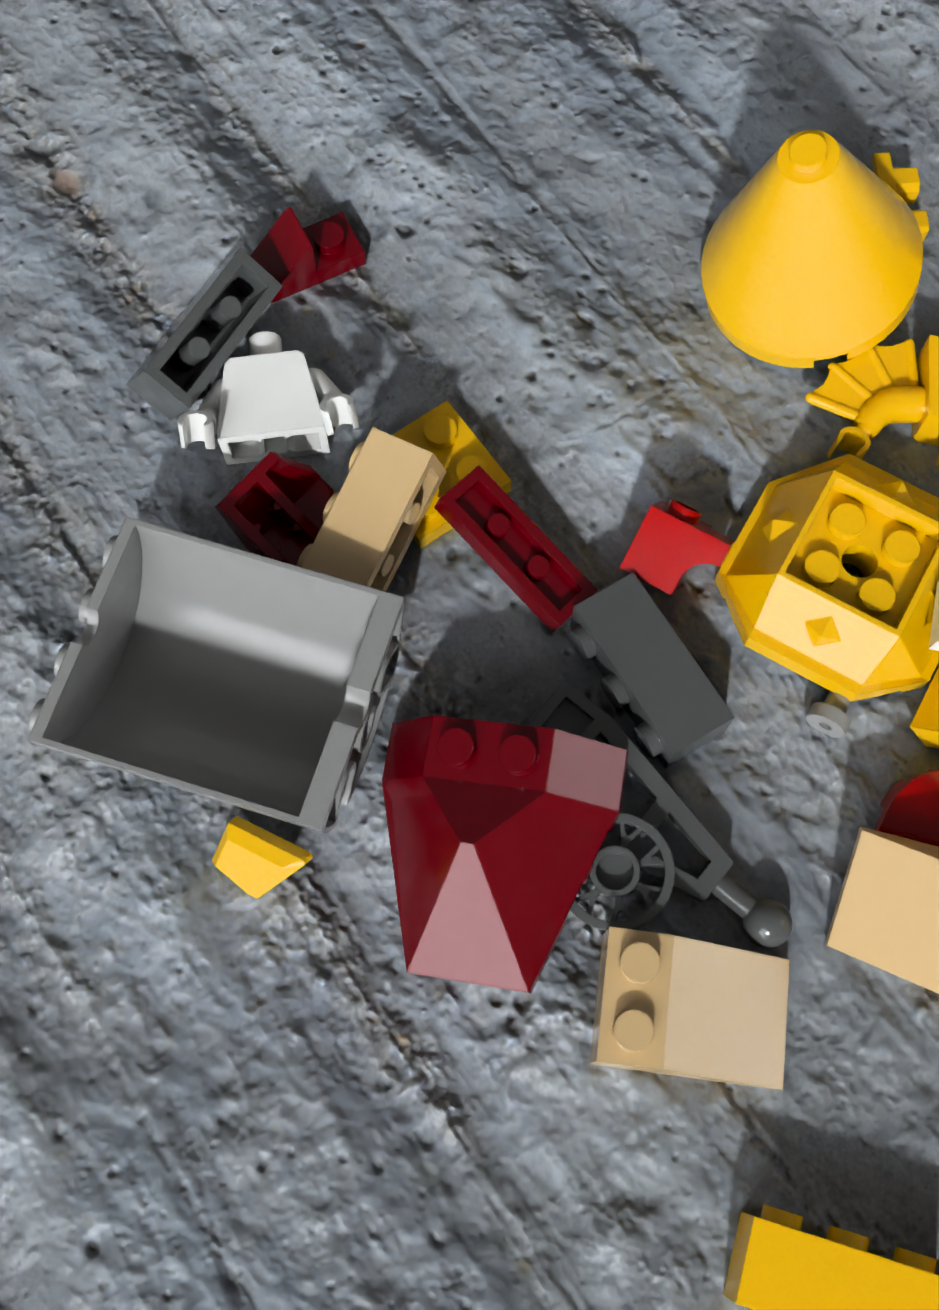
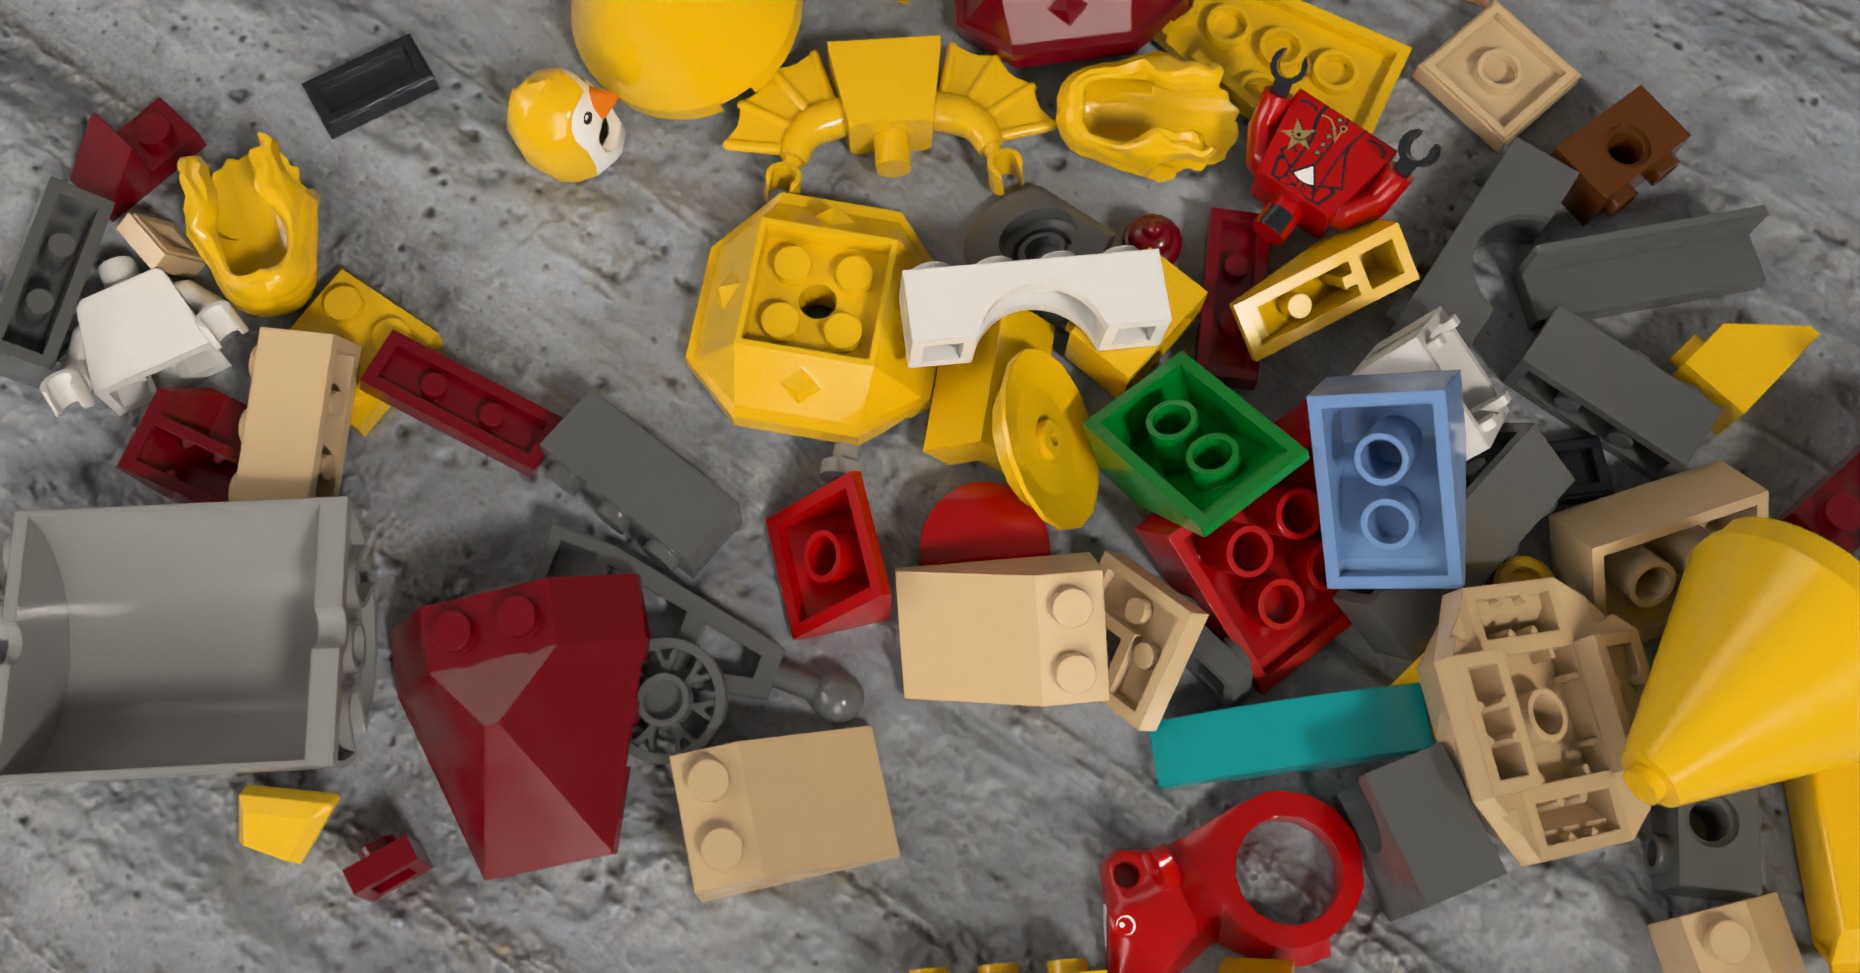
camera: 25 degrees left, 0 degrees up
red brick [619,498,735,595] -> none
none -> tan tile [116,213,206,279]
none -> yellow hair [177,132,322,318]
none -> black tile [302,33,440,139]
none -> dark red plate [342,834,434,902]
none -> yellow piece [507,67,626,182]
none -> red slope [766,470,892,640]

